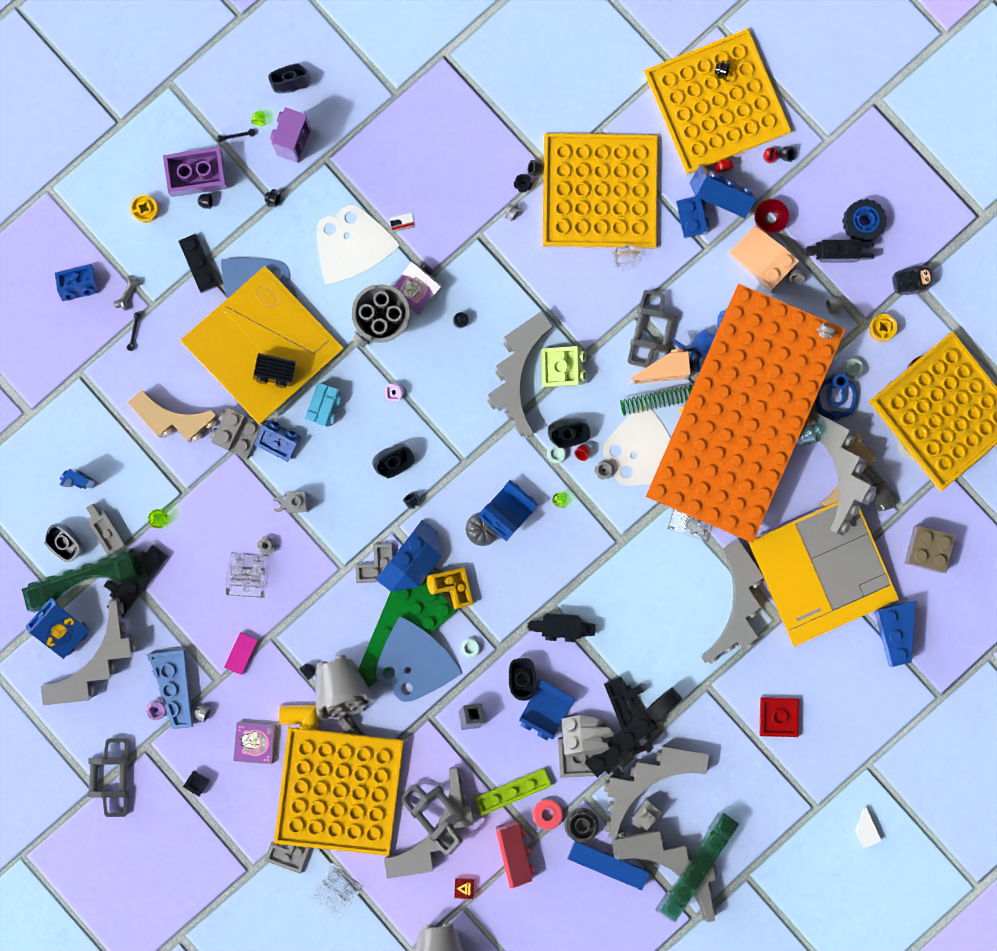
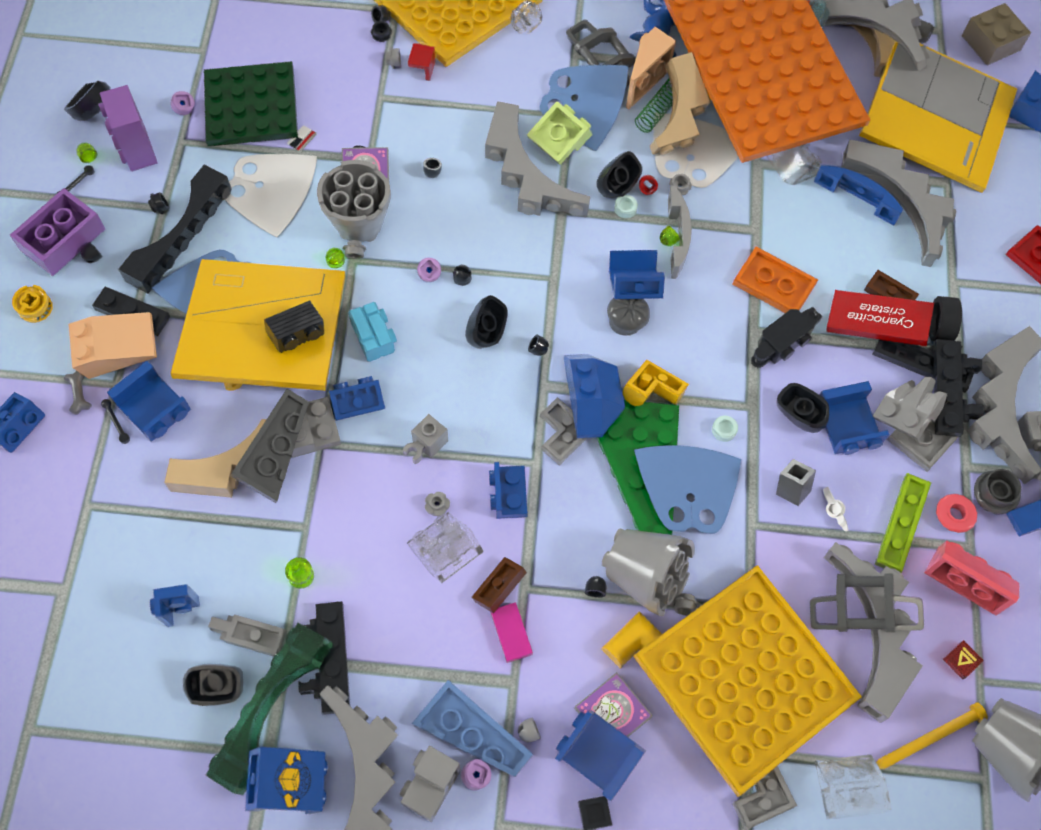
camera: 45 degrees left, 20 degrees down
none -> light nougat slope [69,312,157,379]
none -> blue panel [107,361,191,442]
none -> black arch [118,164,232,294]
none -> lavender tile [170,91,195,115]
none -> dark green plate [204,61,298,146]
none -> dark grey wing [230,388,309,503]
none -> clear neon green hinge [325,247,345,269]
none -> light grey brick [399,745,461,822]
none -> red panel [408,43,436,81]
none -> black hinge [453,264,472,286]
none -> reddish brown plate [472,557,527,614]
none -> blue bracket [489,462,528,519]
none -> medium blue piece [539,65,628,151]
none -> blue panel [555,710,646,801]
none -> tan arch [649,52,711,155]
none -> light grey slope [668,186,692,279]
none -> orange tile [732,247,818,313]
none -> blue slope [814,165,903,226]
none -> white piece [823,487,849,532]
none -> red tile [826,290,934,346]
none -> reddish brown plate [864,270,919,300]
none -> yellow bar [876,702,988,769]

